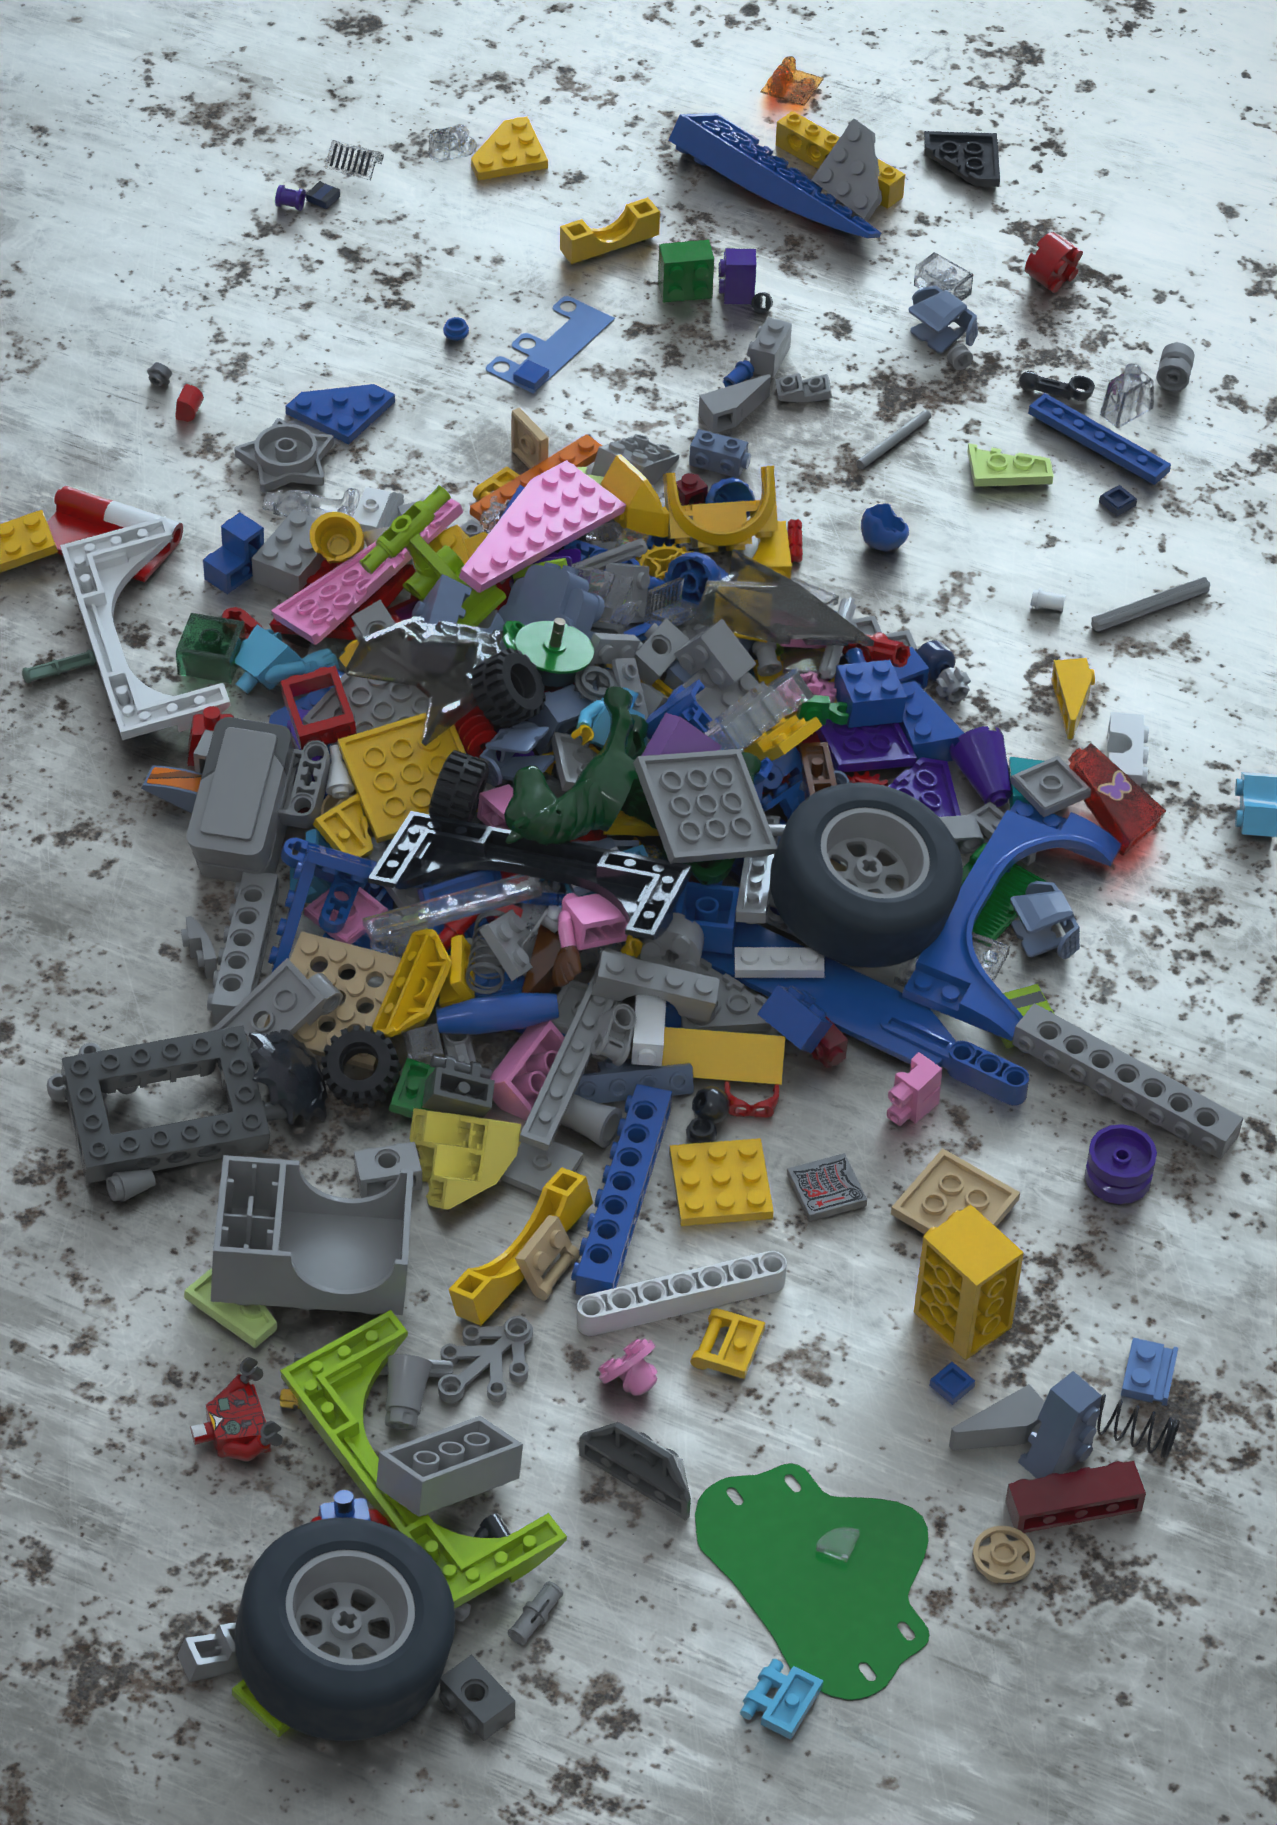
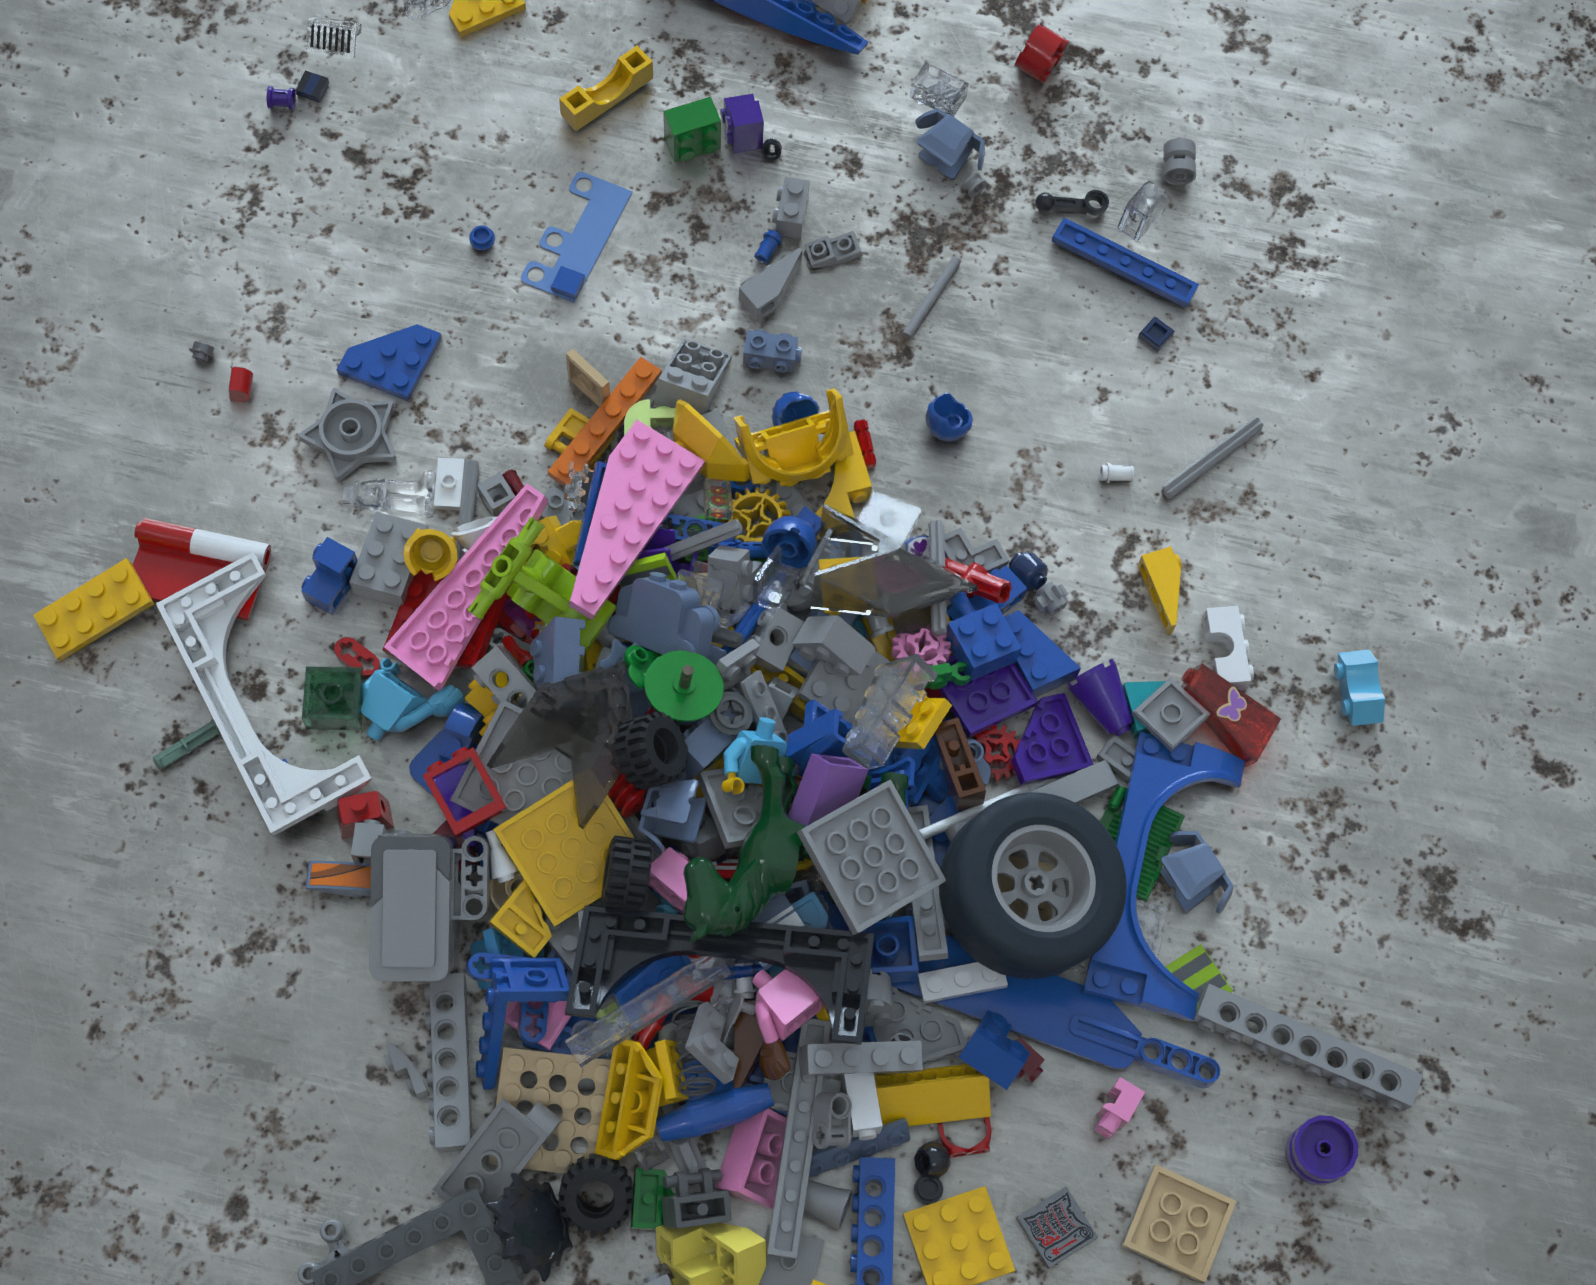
camera: 15 degrees left, 20 degrees up
dark red brick [676,473,708,517] -> none
yellowish green wing [967,443,1054,487] -> none

